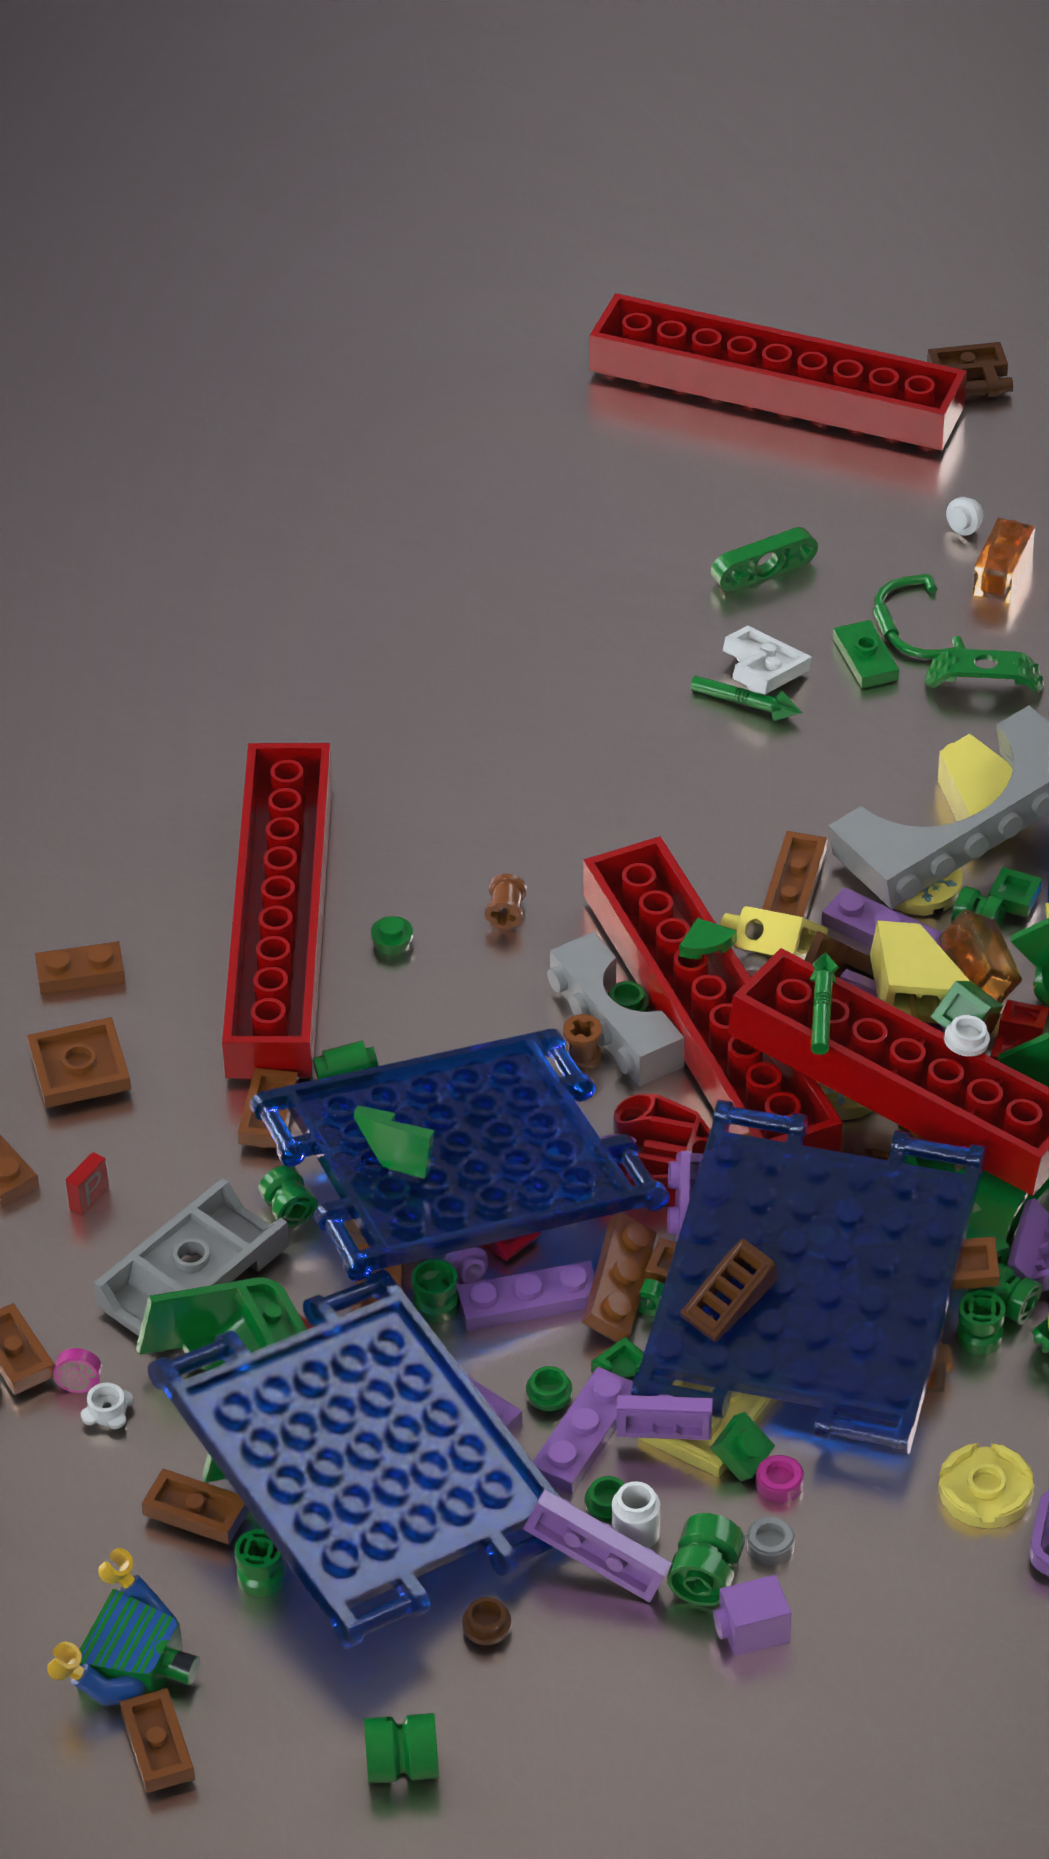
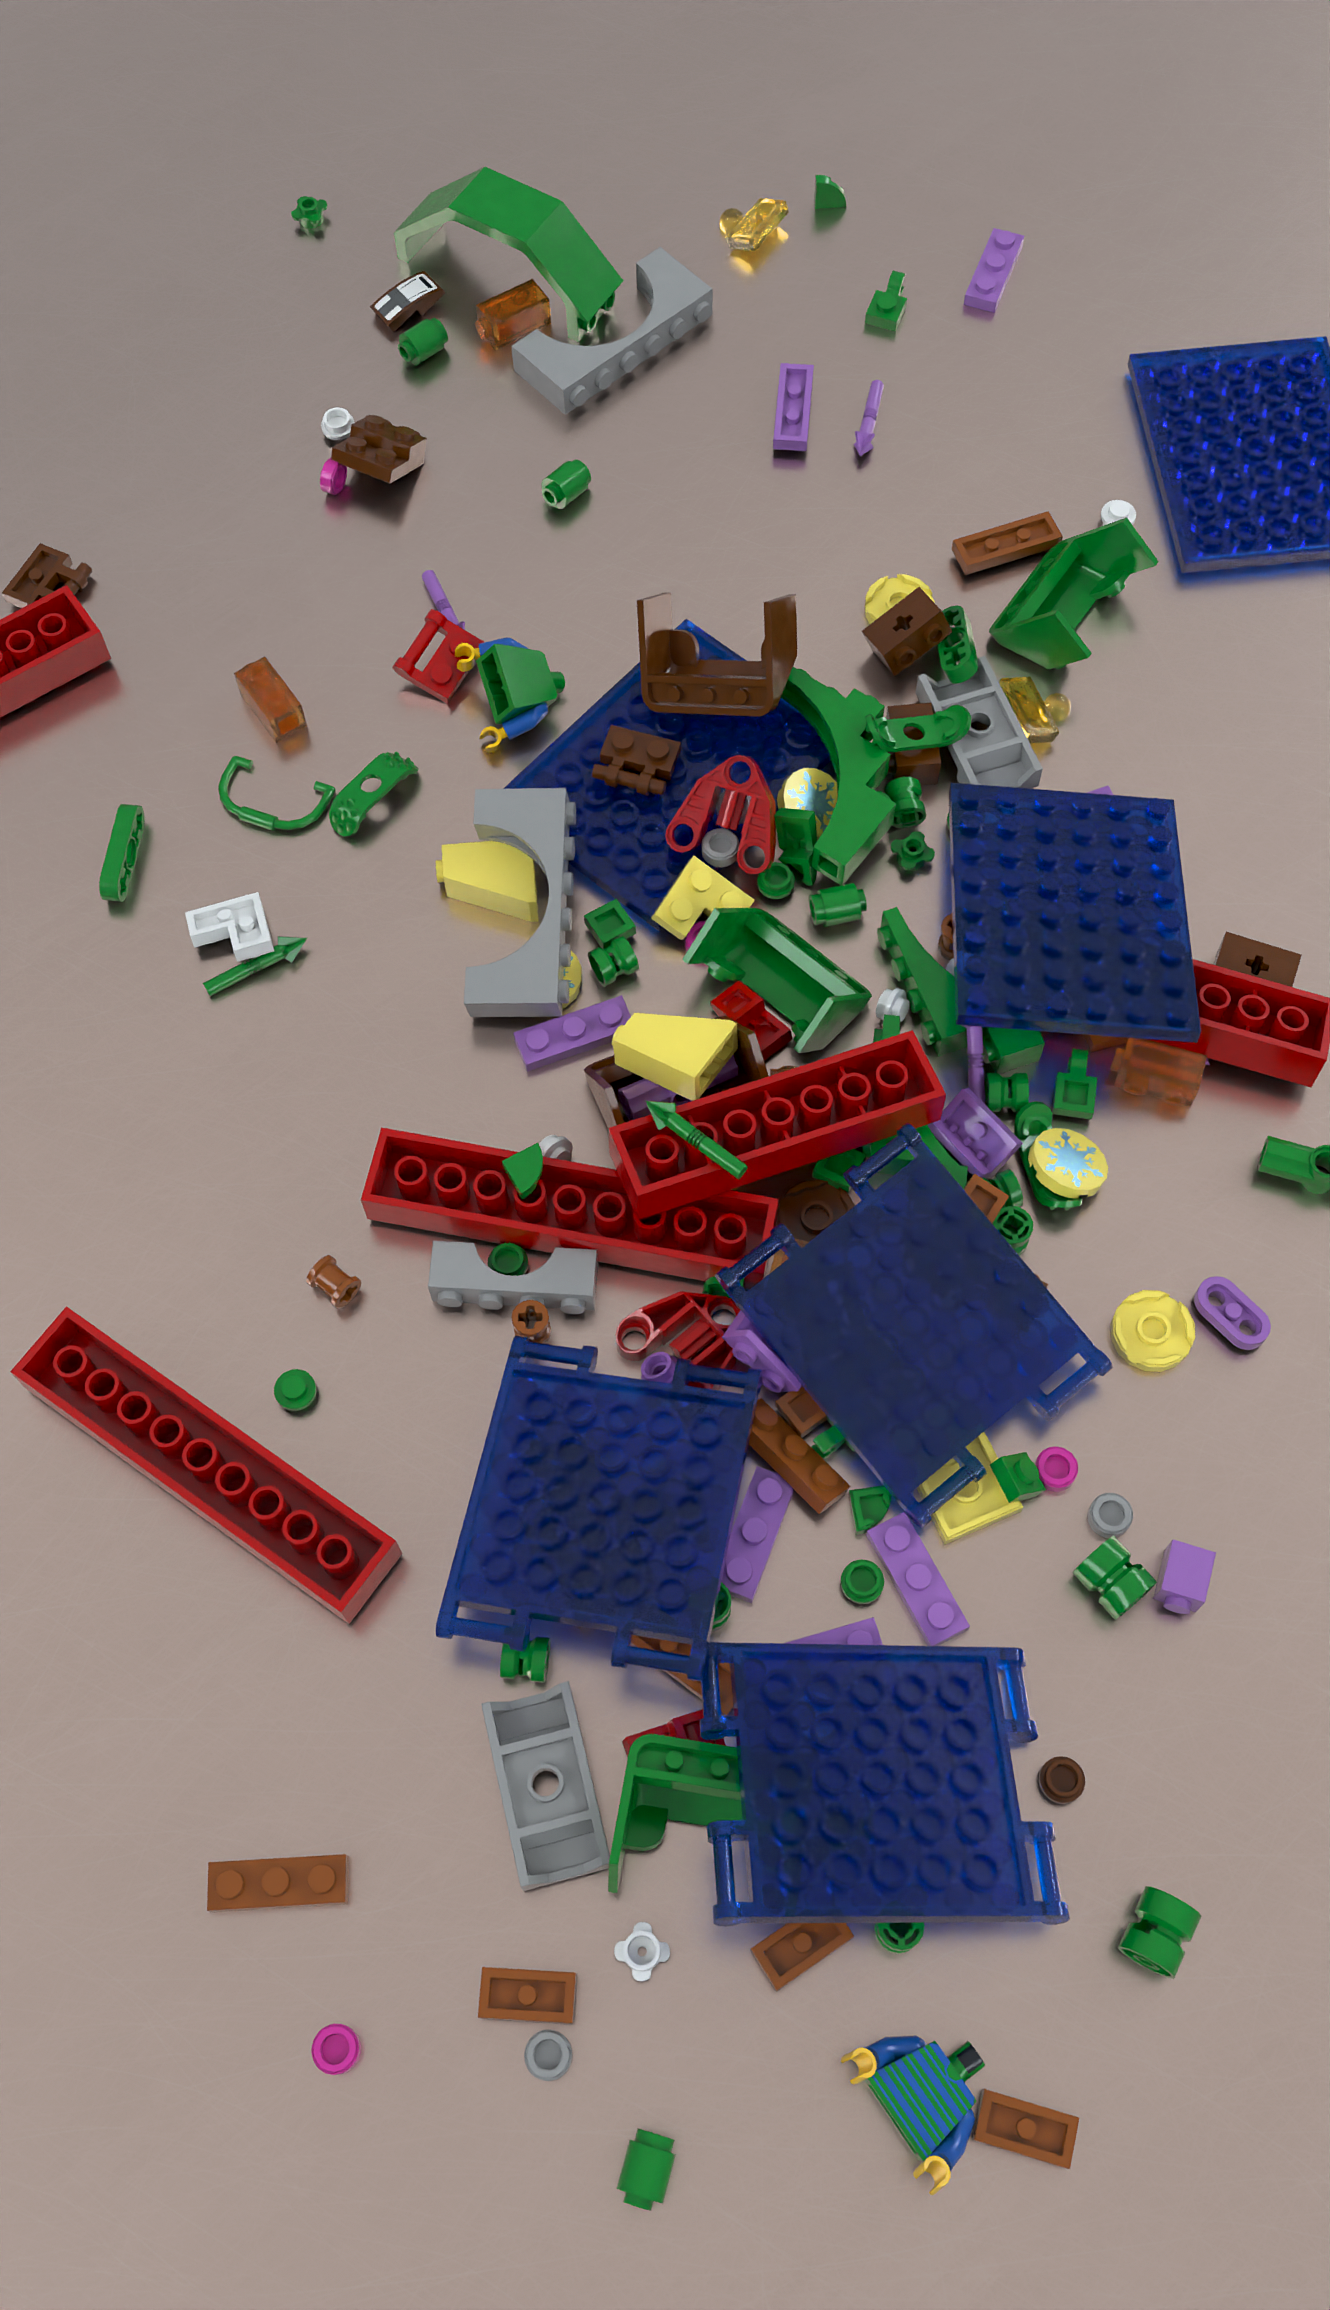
camera: 55 degrees left, 20 degrees up
dark orange plate [27,1017,131,1108] -> none
dark orange plate [35,941,125,995] -> none
dark pink tile [53,1348,102,1393] -> none
red tile [65,1152,109,1216] -> none
dark orange plate [238,1068,299,1149] -> none
green brick [313,1040,380,1093] -> none
green slope [354,1105,435,1179] -> none
medium lavender plate [523,1490,672,1603] -> none
green plate [584,1476,625,1522] -> none
white brick [612,1481,660,1548] -> none
medium lavender plate [617,1394,713,1440] -> none
reddish brown slope [680,1238,778,1343] -> none
light yellow torso [720,906,828,960] -> none
dark orange plate [762,831,827,919] -> none
green plate [833,620,899,688] -> none
panel [931,981,1004,1029] -> none
clear orange brick [939,909,1023,1003] -> none
white plate [944,1015,990,1056] -> none
white plate [946,497,984,536] -> none

